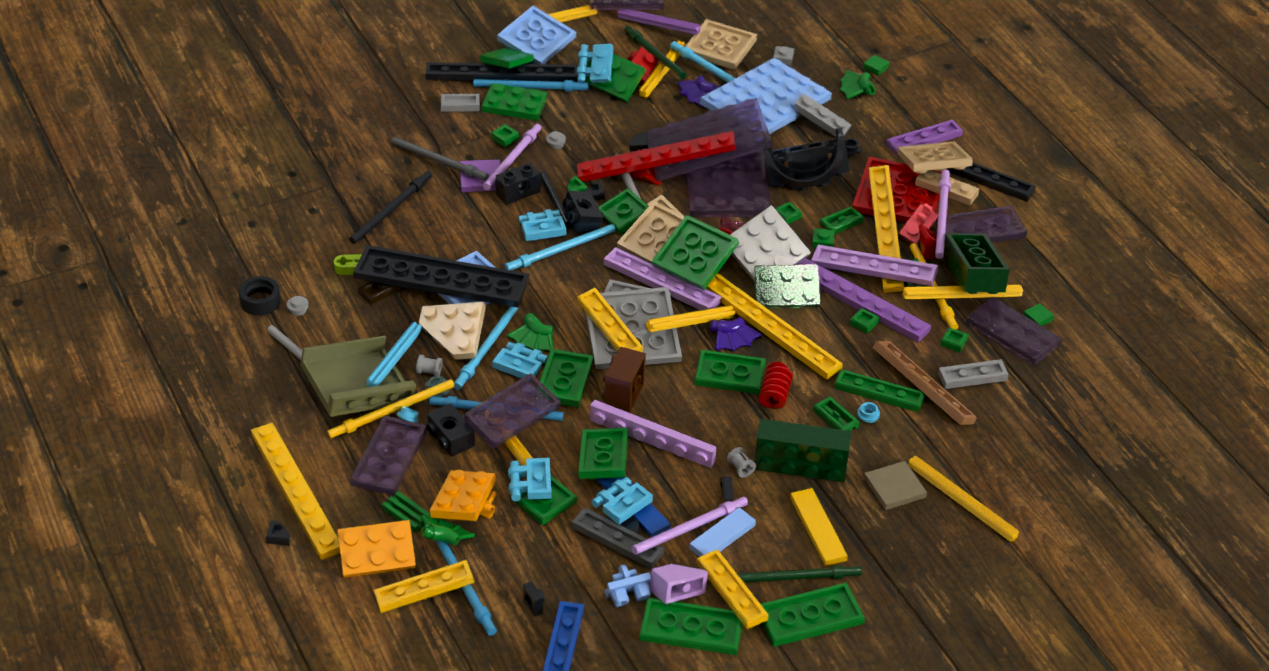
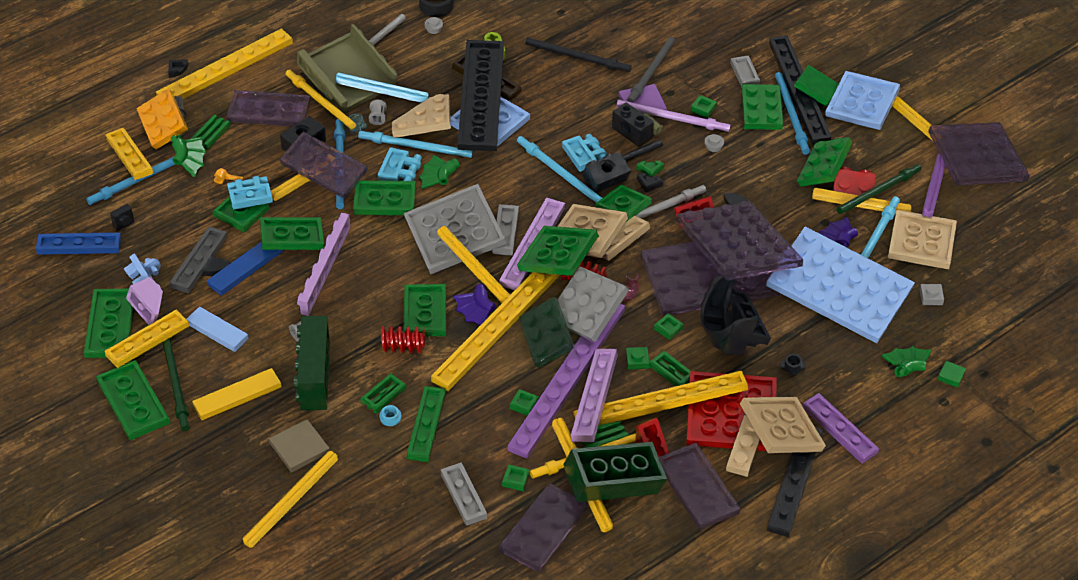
camera: 80 degrees right, 5 degrees up
medium azure plate [397,406,419,425] -> none
light orange plate [430,470,496,521] -> none
medium azure plate [576,44,614,83] -> none
red plate [577,131,736,182] -> none
yellow tile [577,288,643,352] -> none
medium azure plate [591,477,653,525] -> none
reddish brown brick [602,347,646,413] -> none
lavender bar [632,497,748,555] -> none
black tile [719,476,733,501] -> none
light grey plate [793,93,851,137] -> none
medium nougat tile [873,341,977,425] -> none
coral plate [899,203,938,245] -> none
lavender bar [935,170,951,259] -> none
green tile [1023,303,1054,328] -> none

